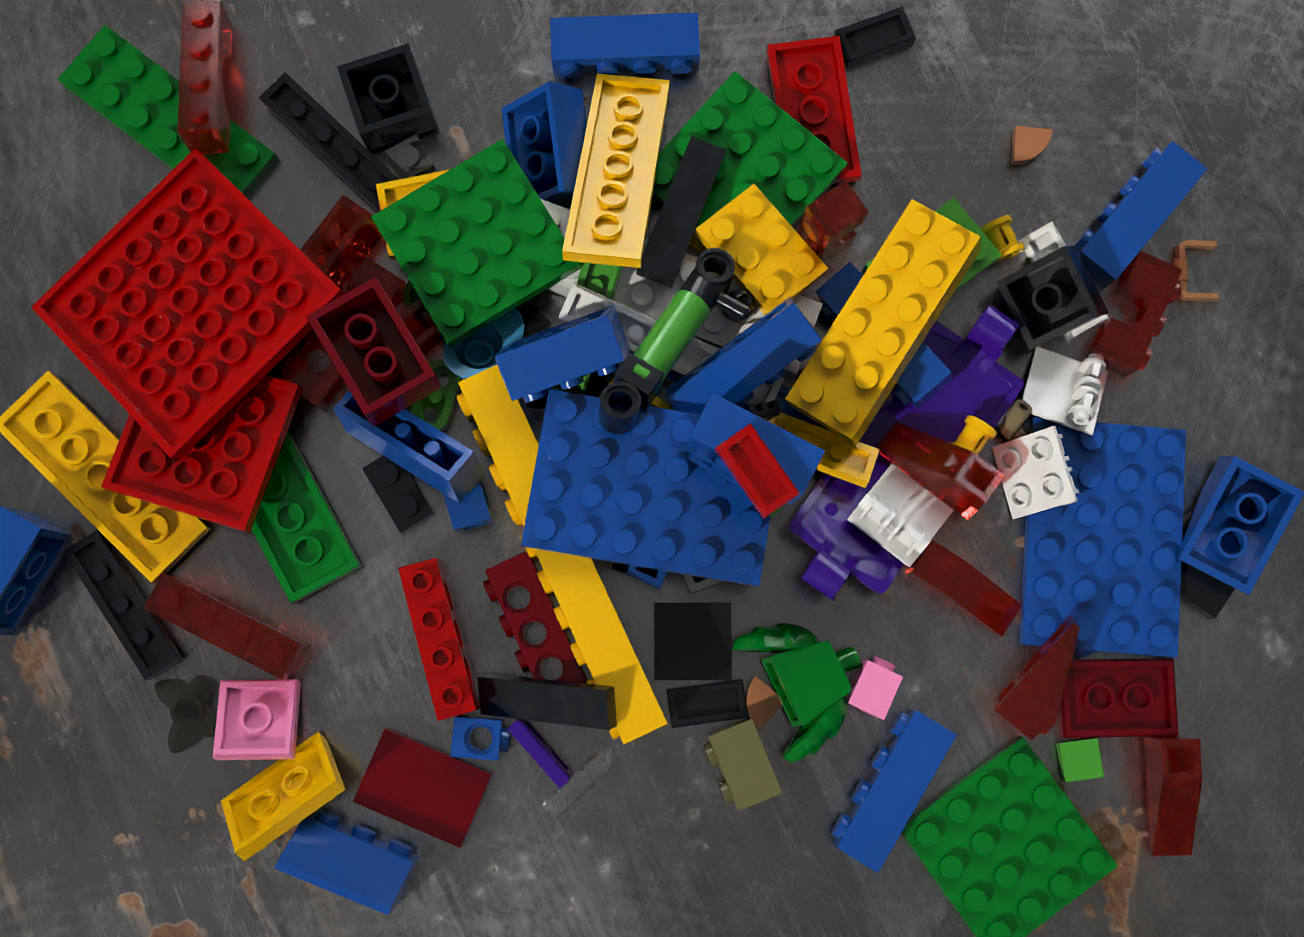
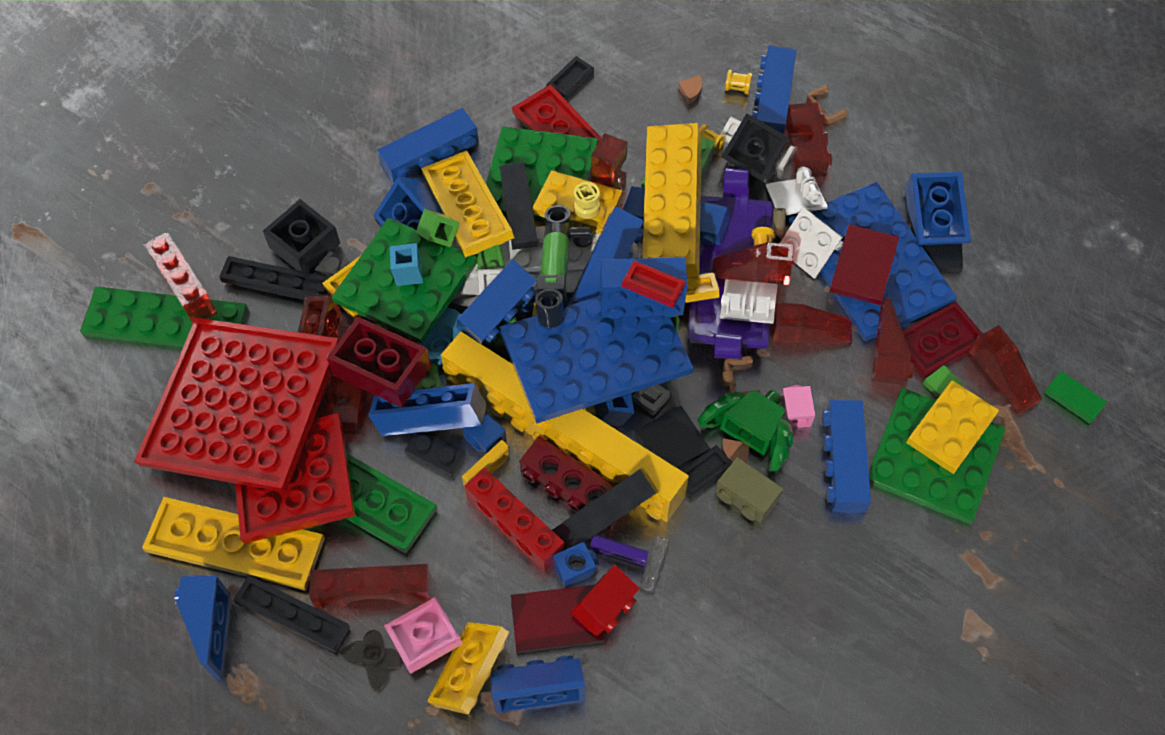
camera: 25 degrees left, 20 degrees down
none -> dark azure brick [390,243,423,286]
none -> bright green brick [416,208,459,247]
none -> yellow tile [461,440,510,486]
none -> red brick [570,564,640,637]
none -> light yellow wheel [574,182,600,219]
none -> medium nougat piece [722,356,761,395]
none -> yellow bush [725,69,752,94]
none -> dark red tile [829,224,899,305]
none -> yellow plate [906,380,999,474]
none -> green tile [1044,371,1107,424]

